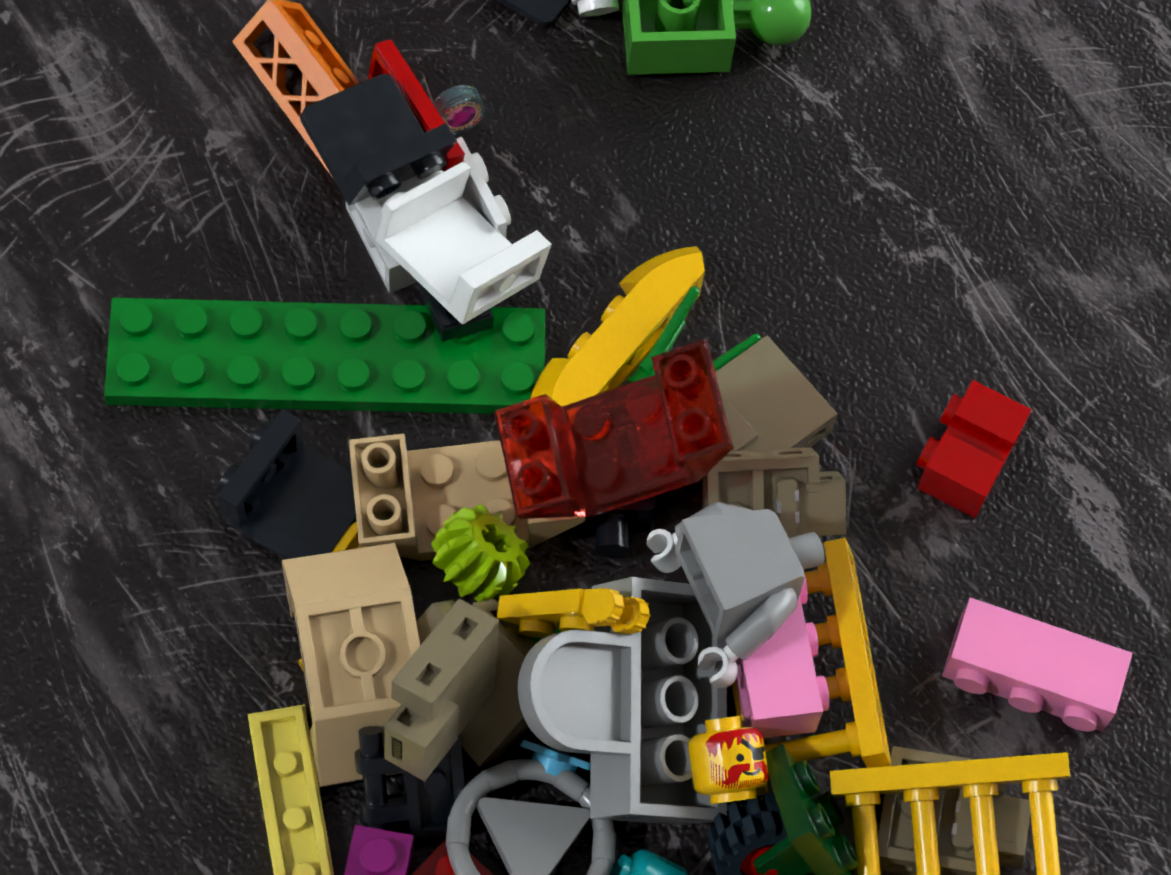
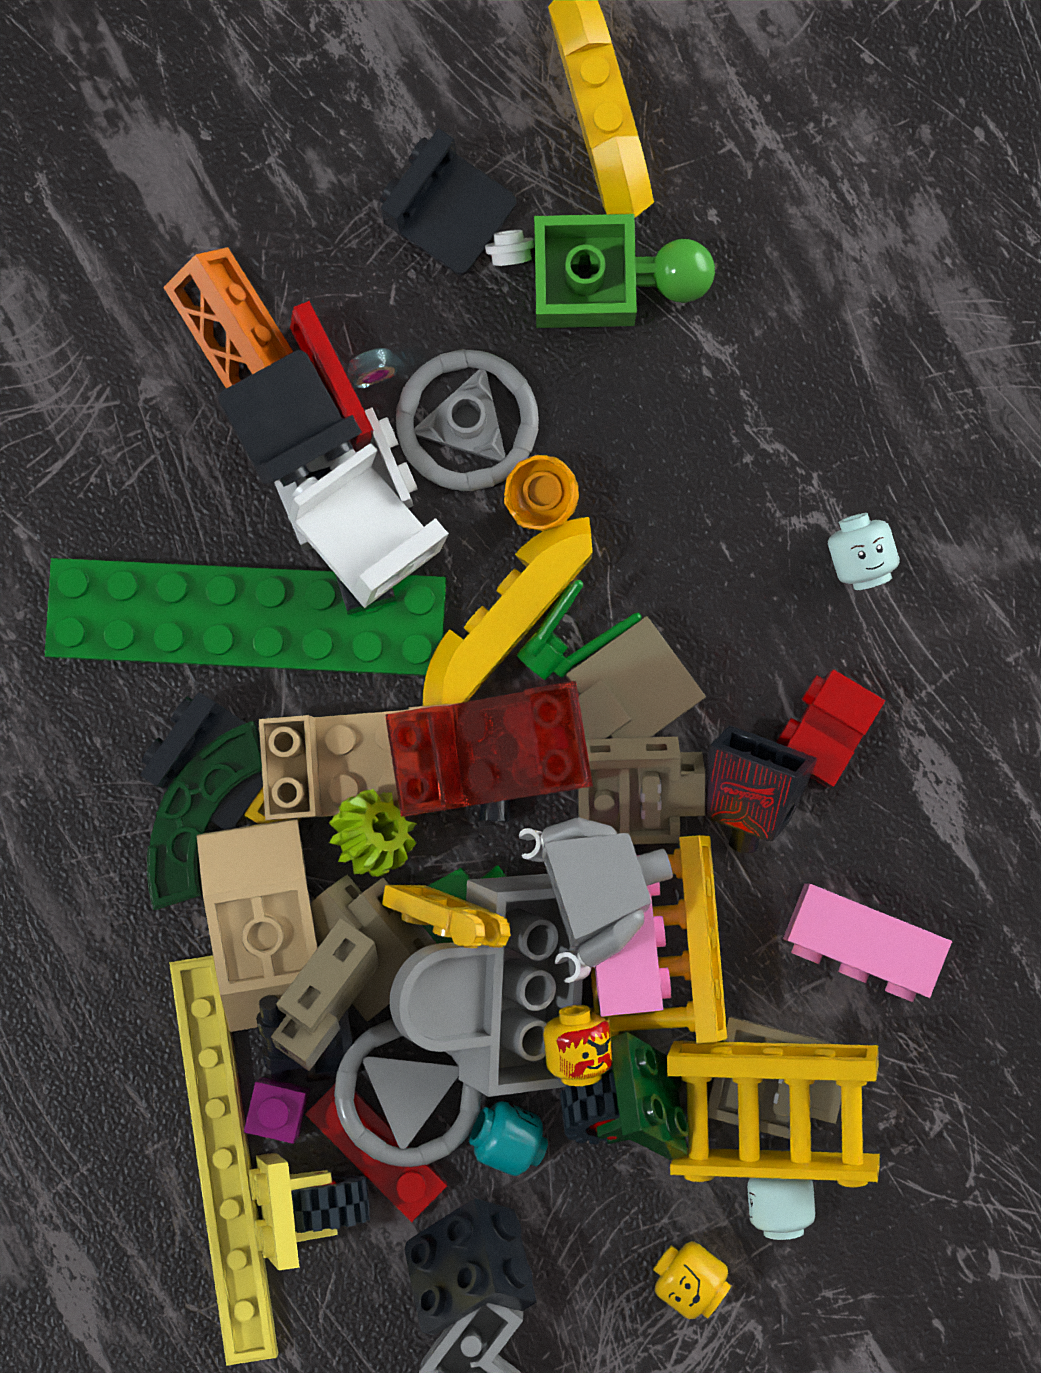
camera: 15 degrees right, 20 degrees up
none -> dark green tile [147,721,262,911]
none -> light grey piece [396,349,539,491]
none -> light orange hair [504,455,579,531]
none -> black torso [707,725,817,853]
none -> light aqua head [828,513,900,590]

